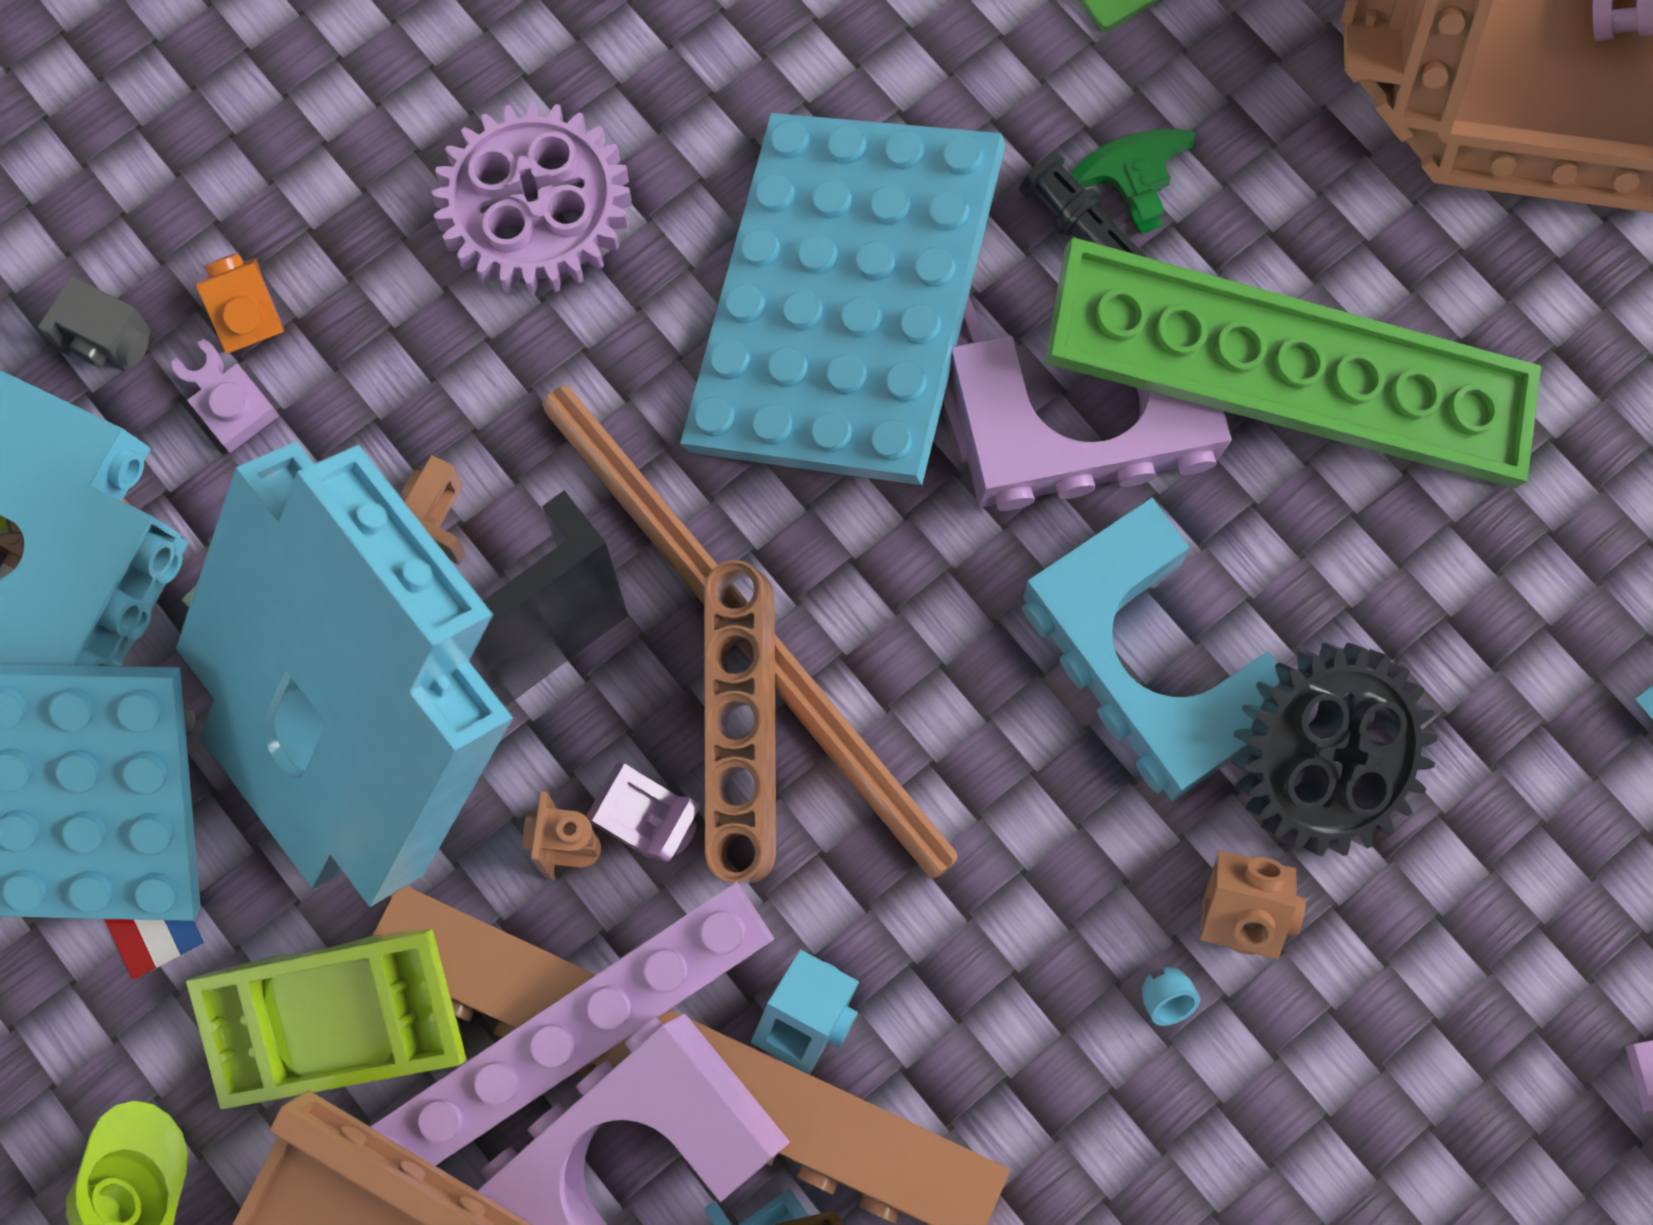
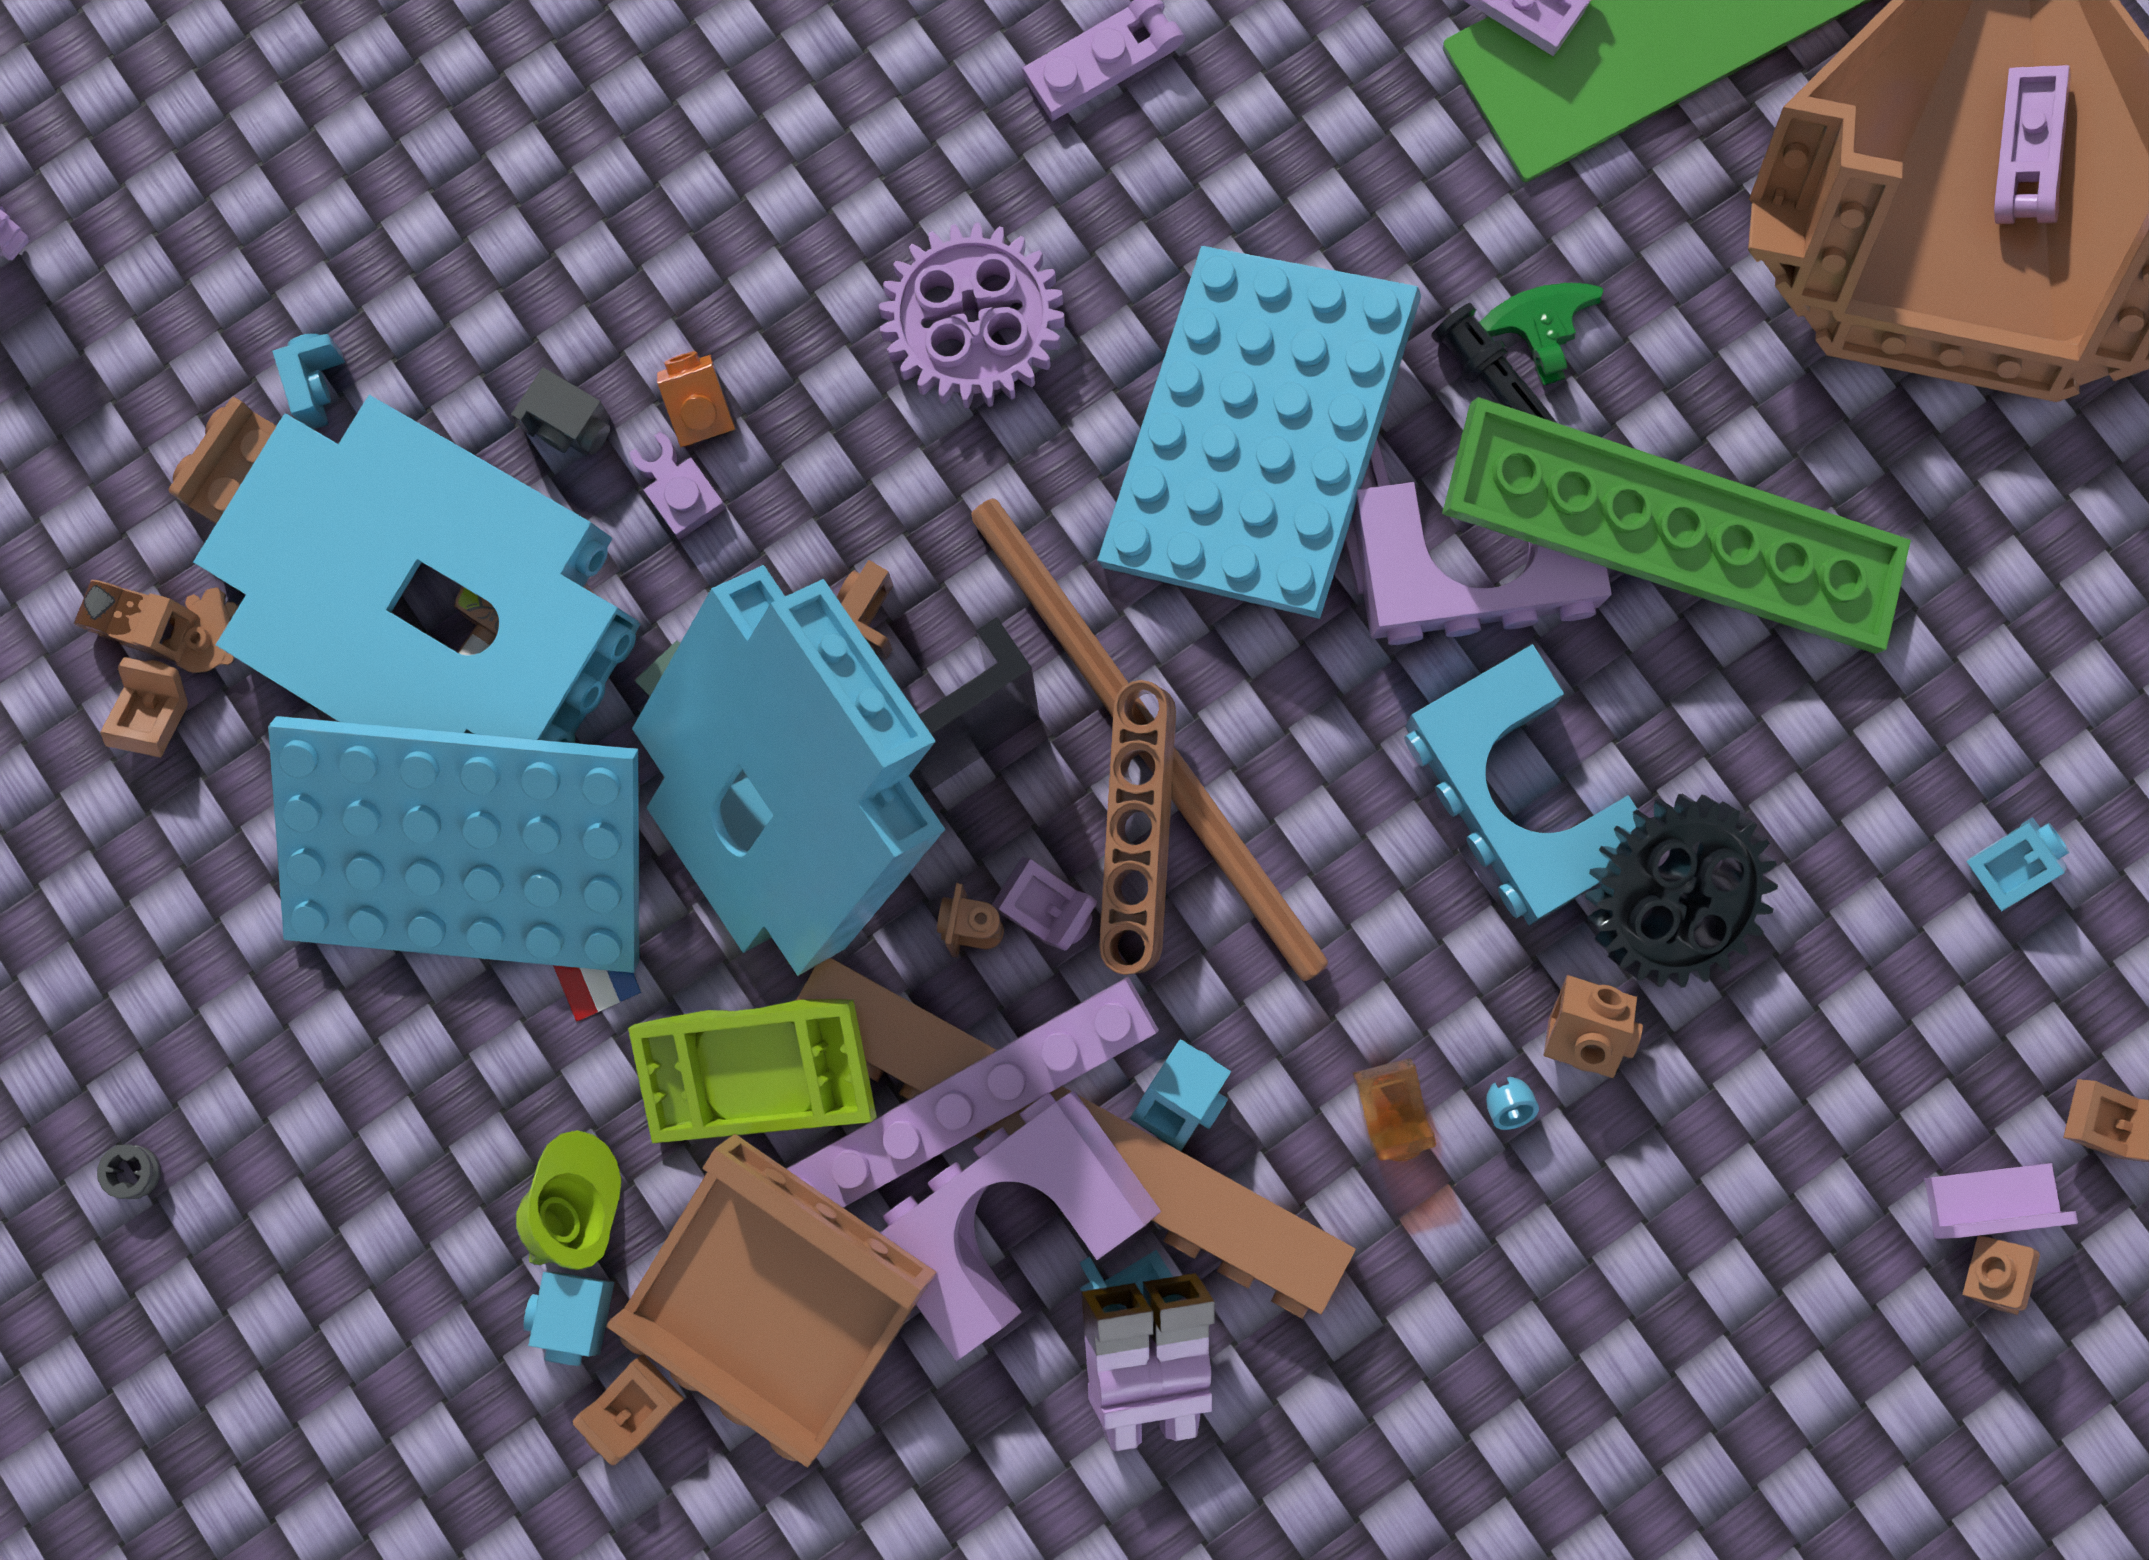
camera: 10 degrees right, 5 degrees up
none -> clear orange bracket [1353,1058,1437,1161]

